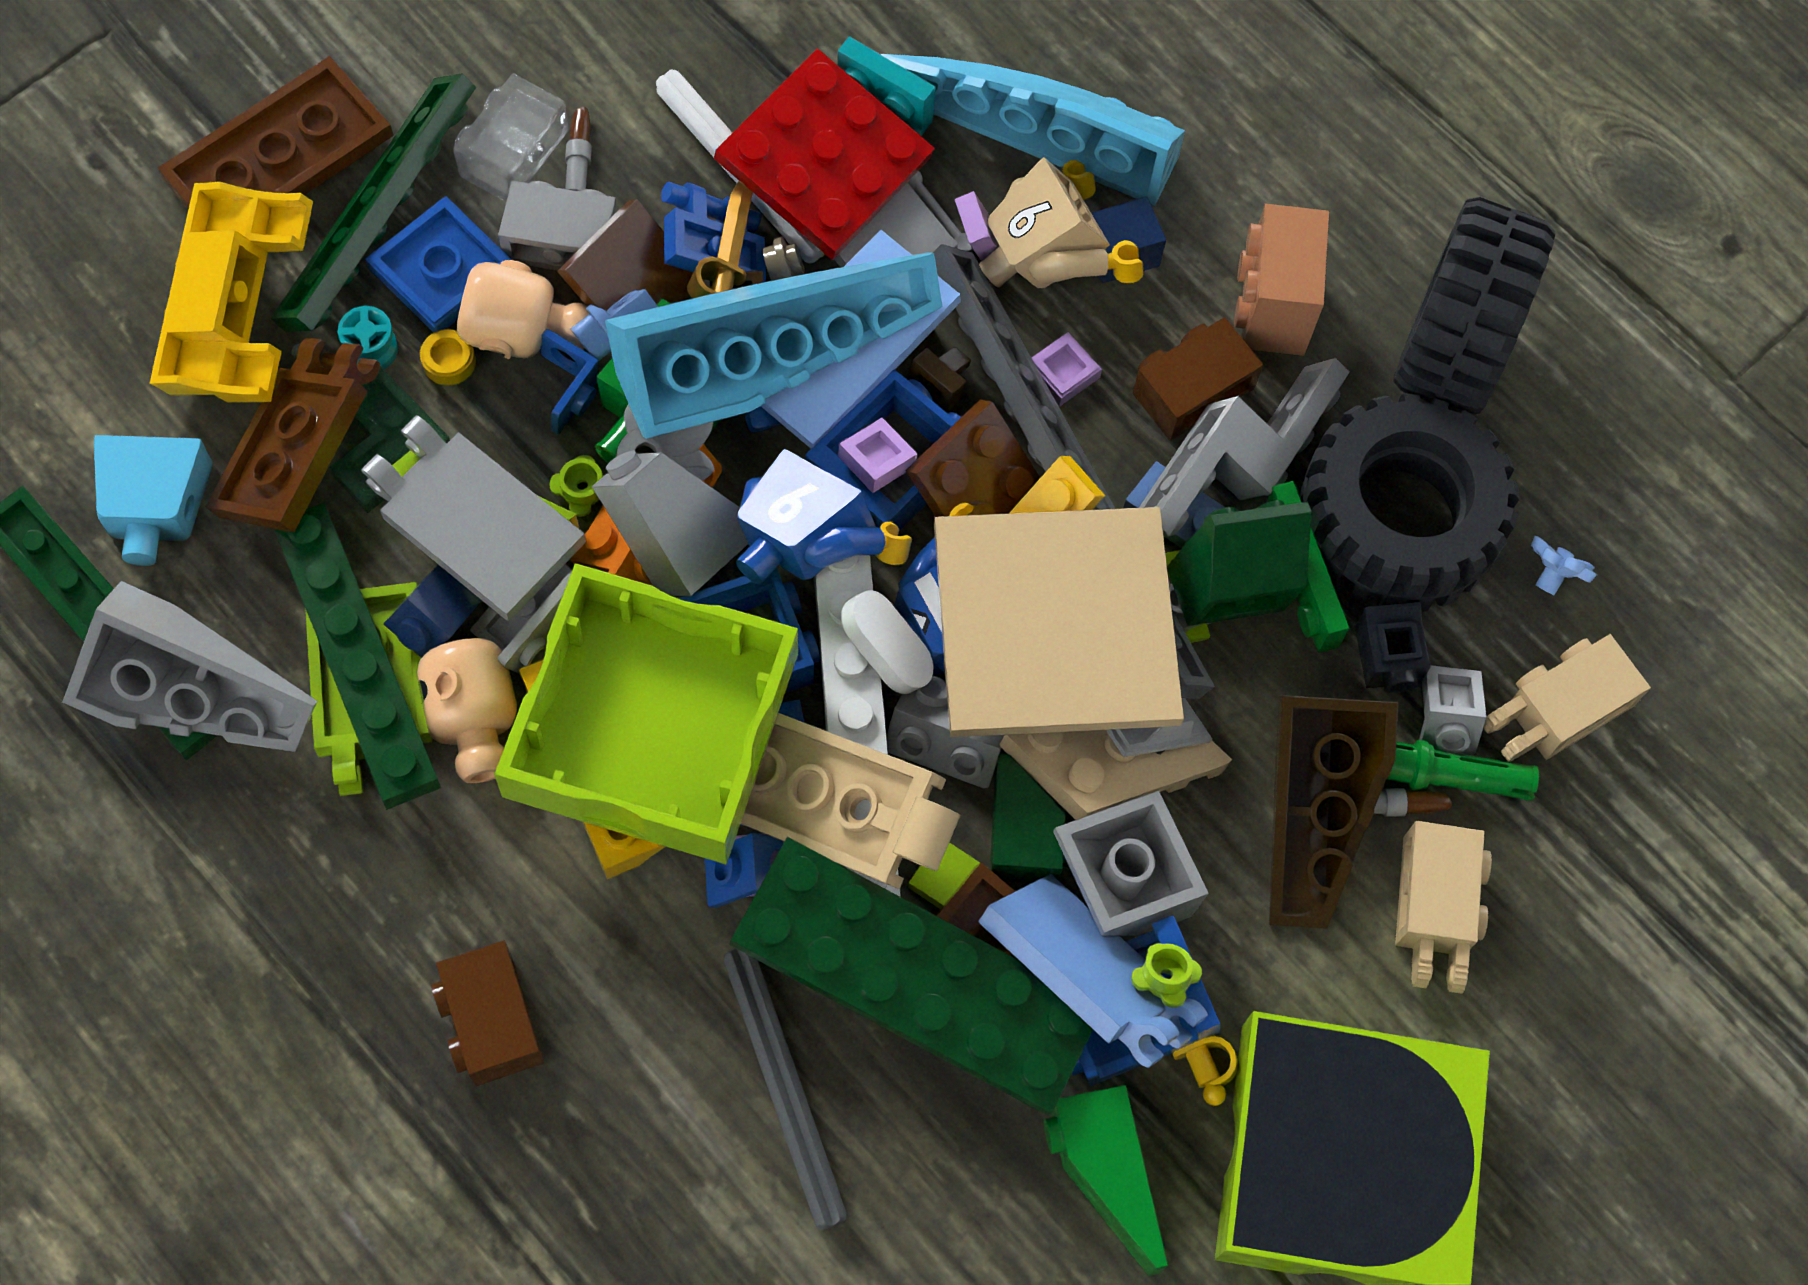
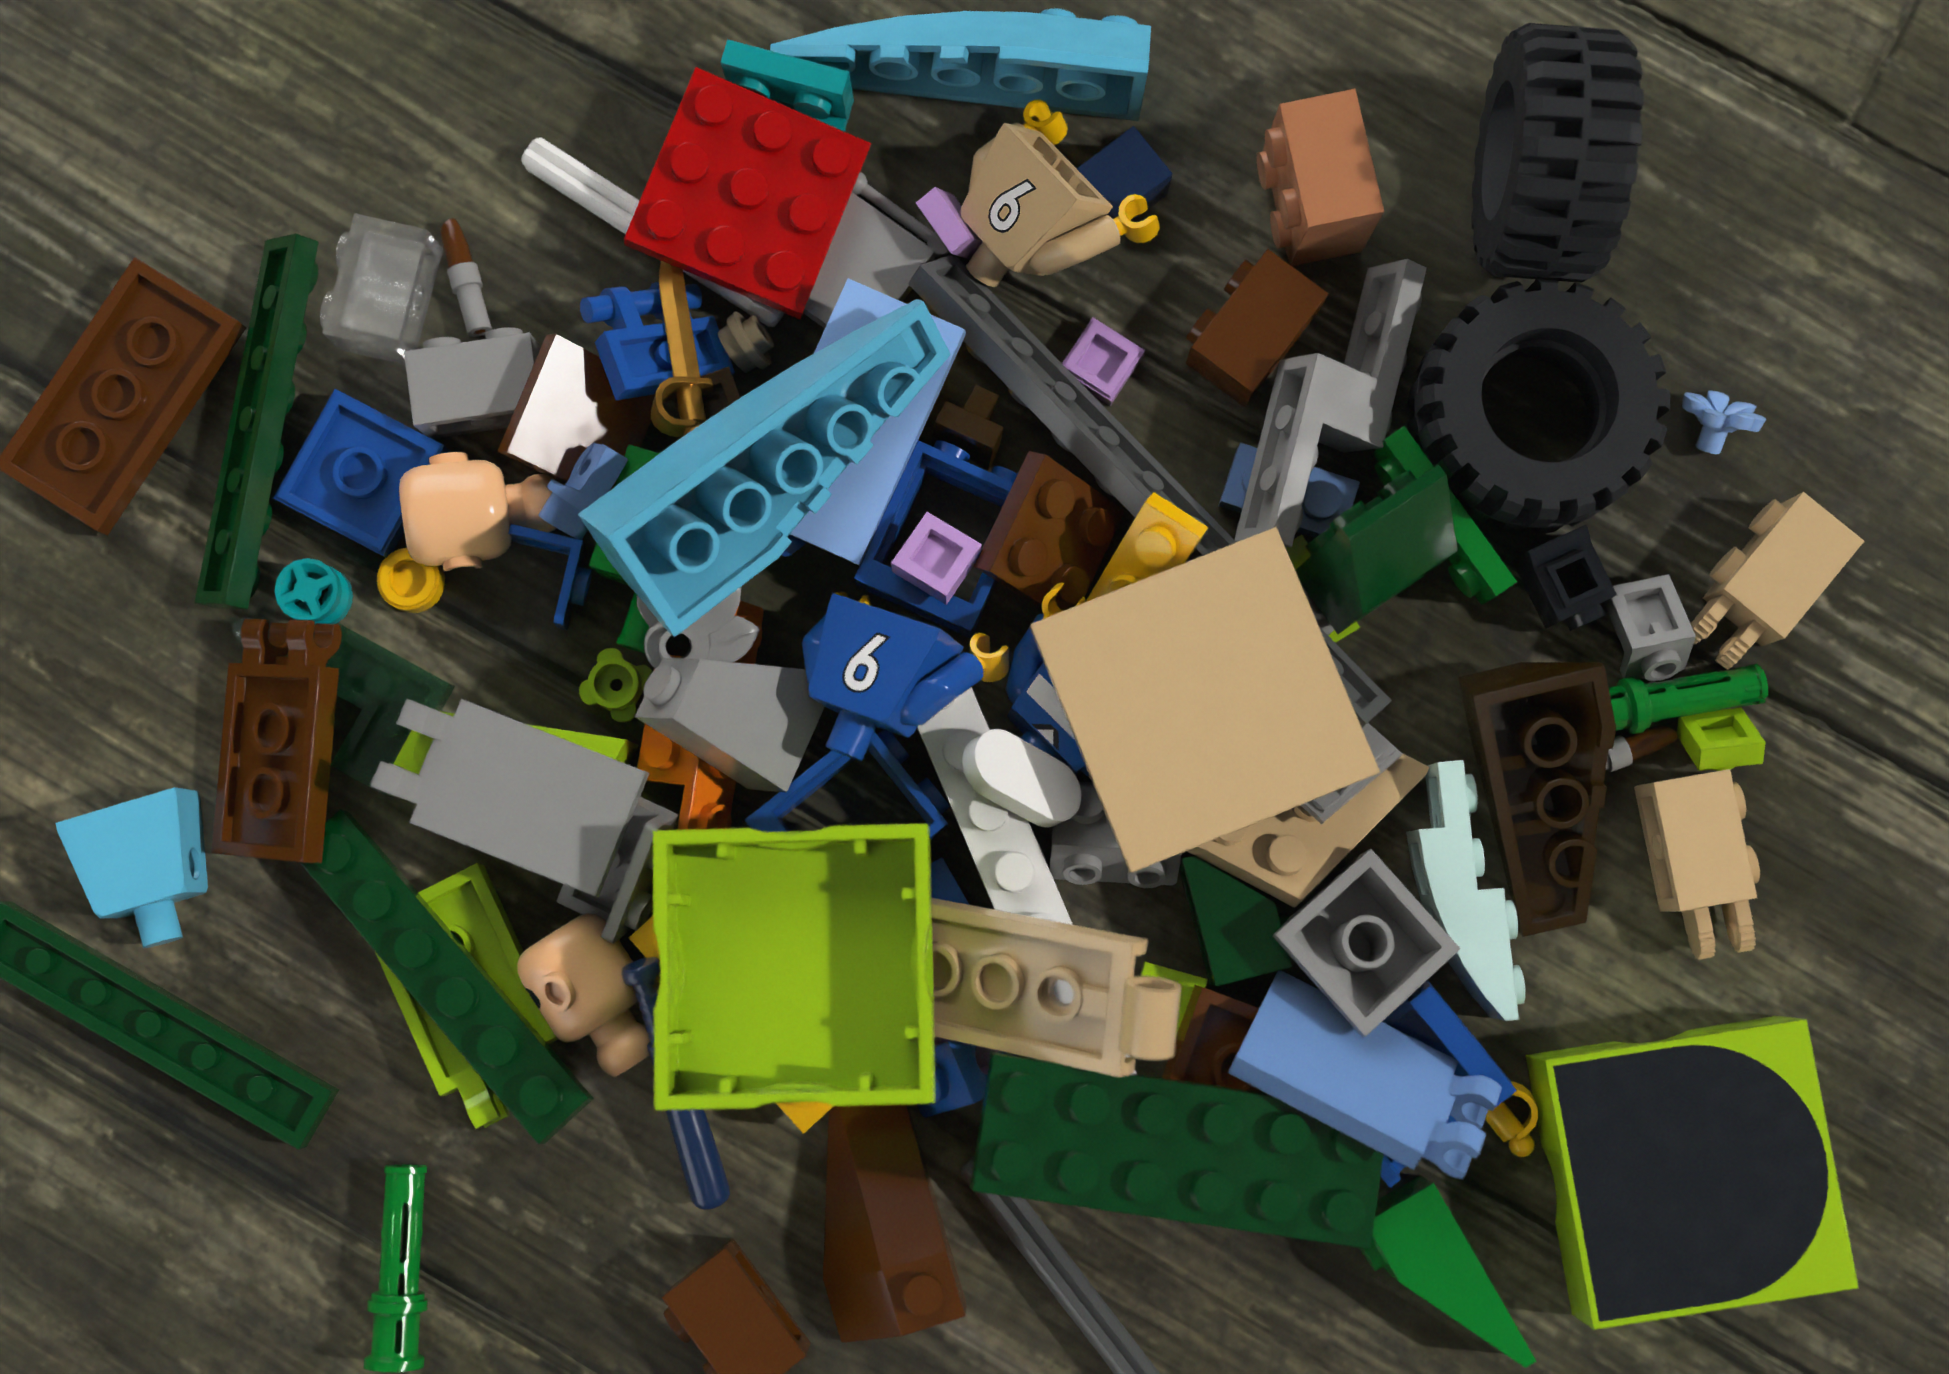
camera: 10 degrees left, 15 degrees up
light grey wedge [62,581,317,752] -> none
yellow bracket [149,182,313,403] -> none
dark blue brick [383,564,482,658] -> none
lime plate [1131,943,1202,1008] -> none
none -> green pin [363,1164,428,1372]
none -> dark blue piece [622,957,730,1210]
none -> reddish brown wedge [823,1104,966,1343]
none -> light aqua slope [1406,760,1526,1021]
none -> lime plate [1677,707,1766,771]

